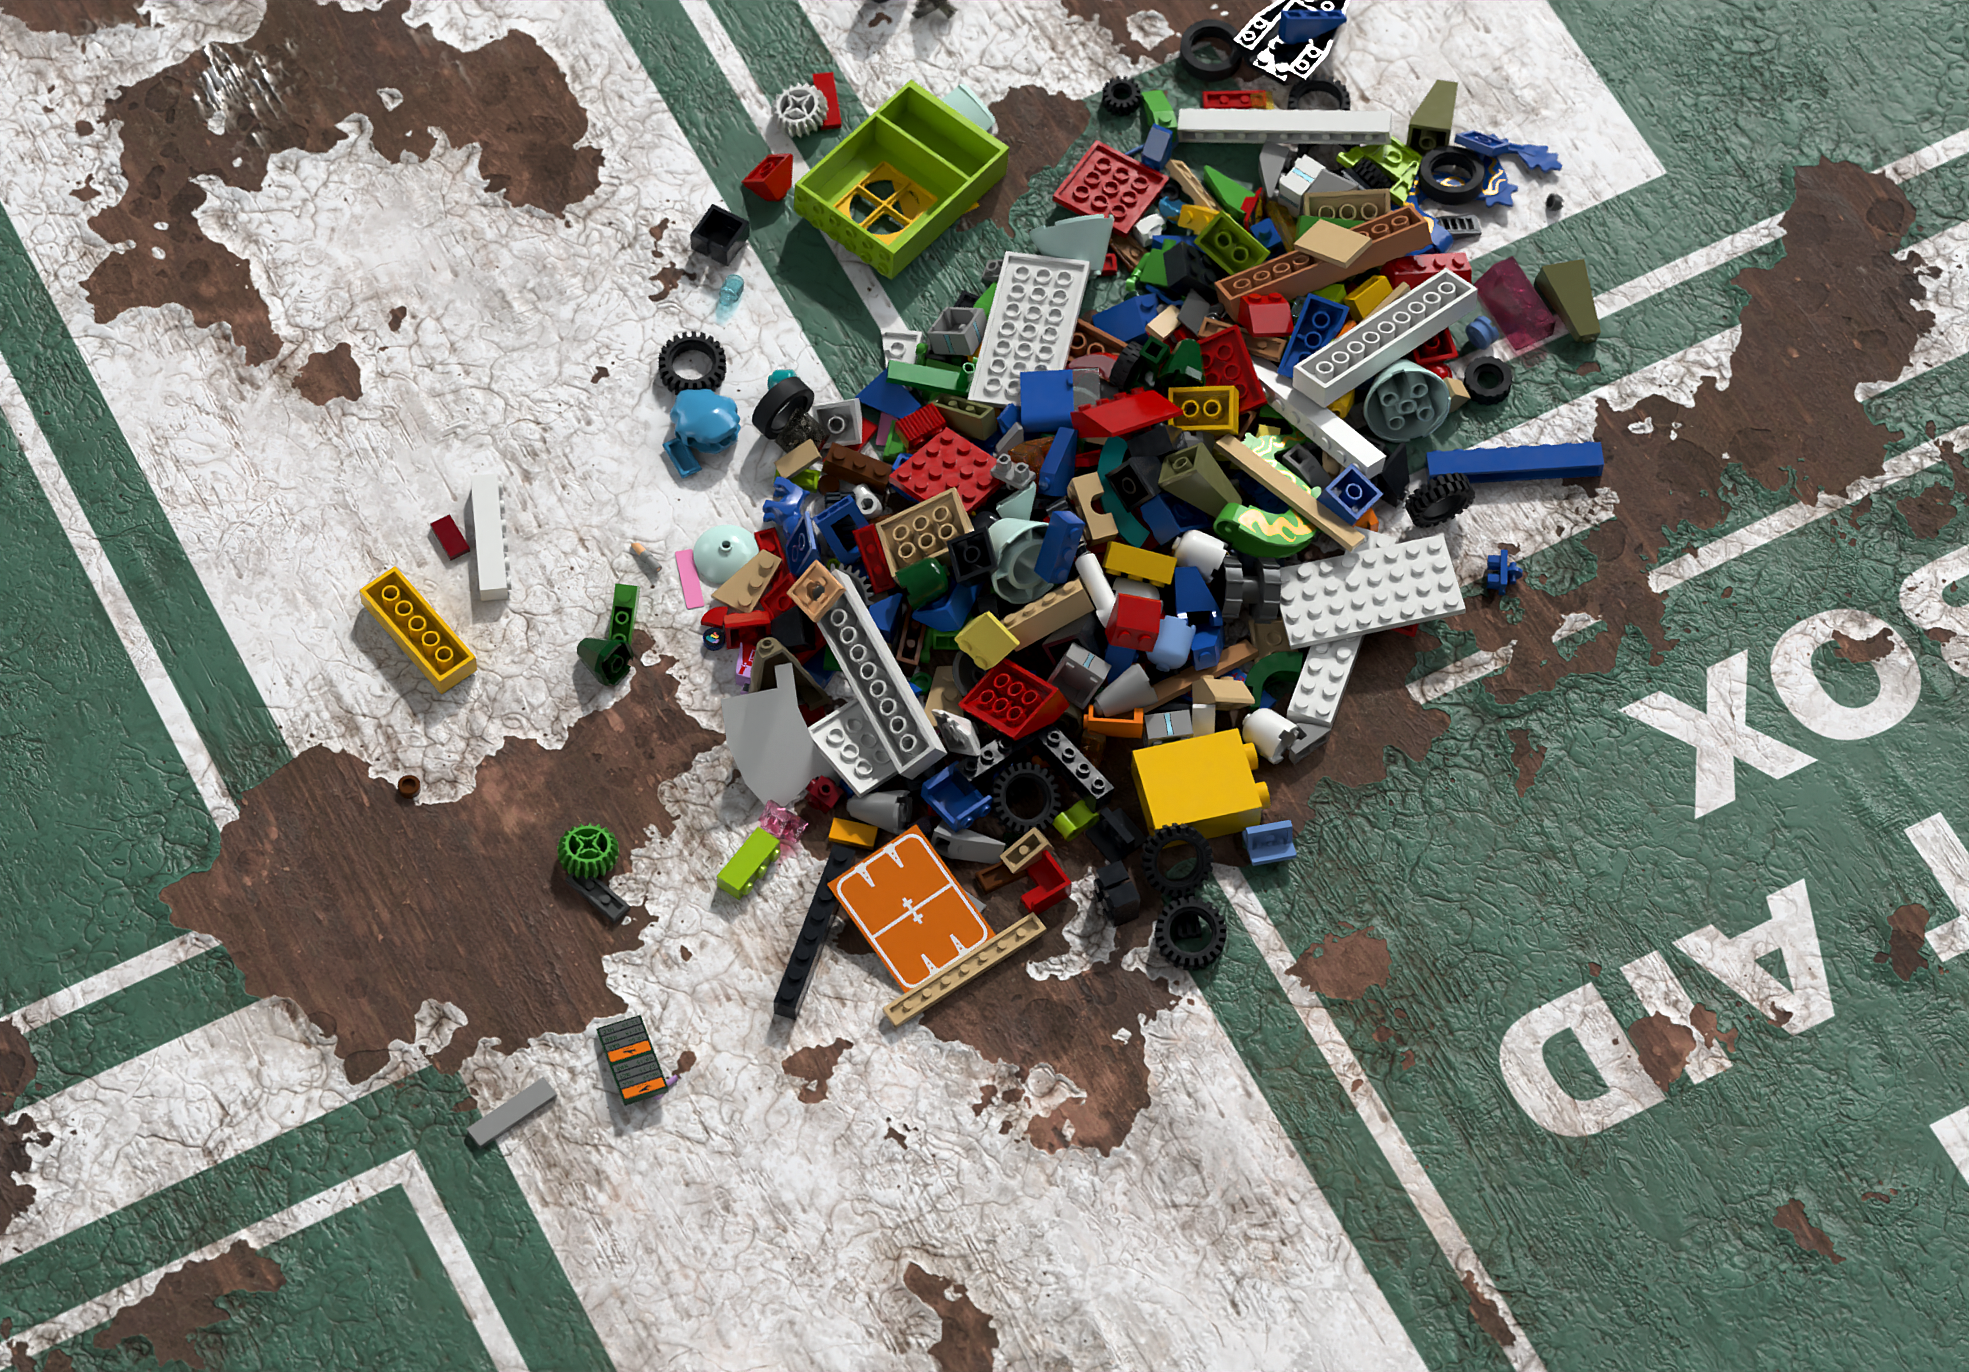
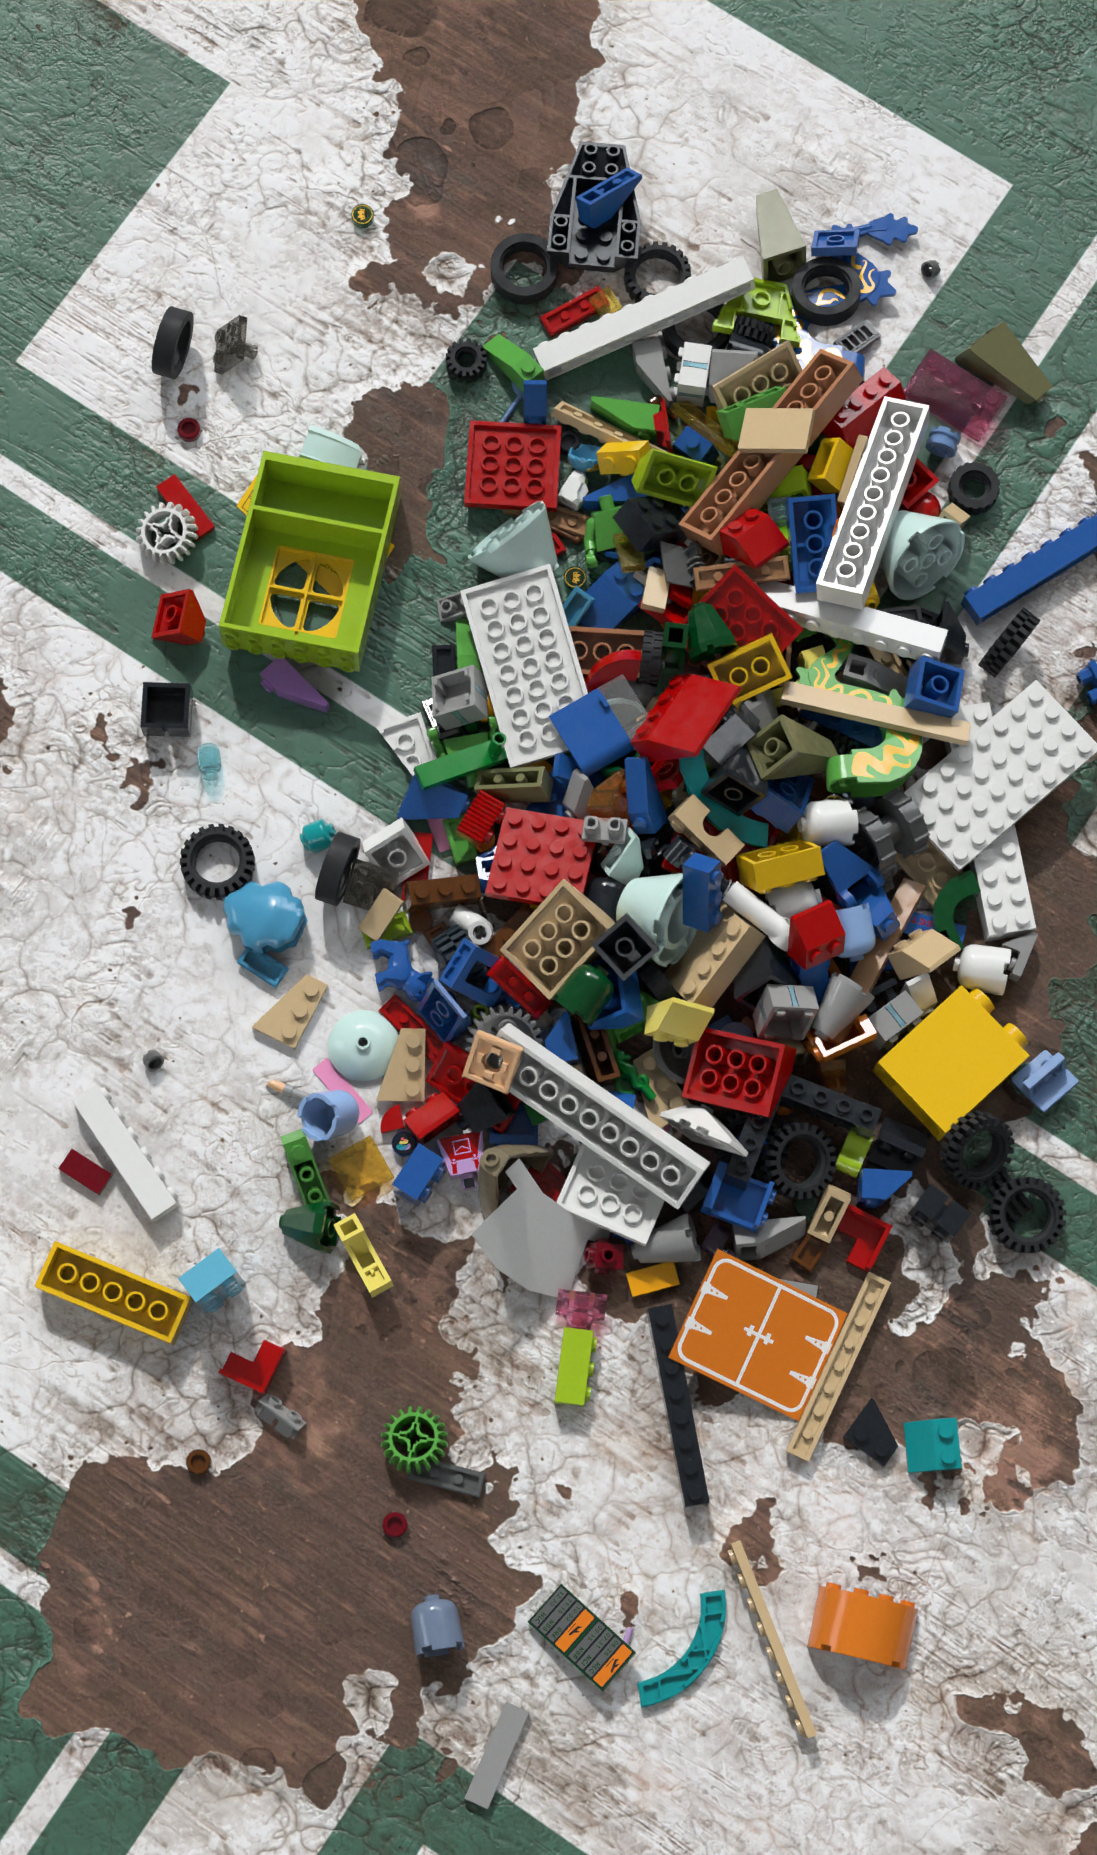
camera: 30 degrees left, 15 degrees up
none -> dark grey hinge [142,1050,164,1071]
none -> dark red tile [177,418,201,442]
none -> medium azure brick [178,1248,246,1313]
none -> red panel [218,1340,287,1396]
none -> tan wing [252,974,328,1050]
none -> light grey hinge [254,1393,306,1440]
none -> medium lavender slope [260,658,330,713]
none -> light blue cylinder [298,1090,360,1141]
none -> clear yellow tile [328,1135,395,1202]
none -> light yellow arch [333,1213,394,1298]
none -> dark red tile [382,1512,408,1538]
none -> blue brick [392,1143,446,1207]
none -> sand blue cylinder [411,1595,465,1658]
none -> tile [563,566,587,591]
none -> dark azure tile [563,586,595,626]
none -> clear yellow tile [613,533,645,573]
none -> green animal [613,1051,657,1102]
none -> teal tile [637,1589,726,1708]
none -> tan plate [727,1540,817,1738]
none -> orange cylinder [807,1582,918,1670]
none -> black wing [843,1398,899,1467]
none -> blue slope [856,1168,912,1210]
none -> teal slope [903,1417,962,1473]

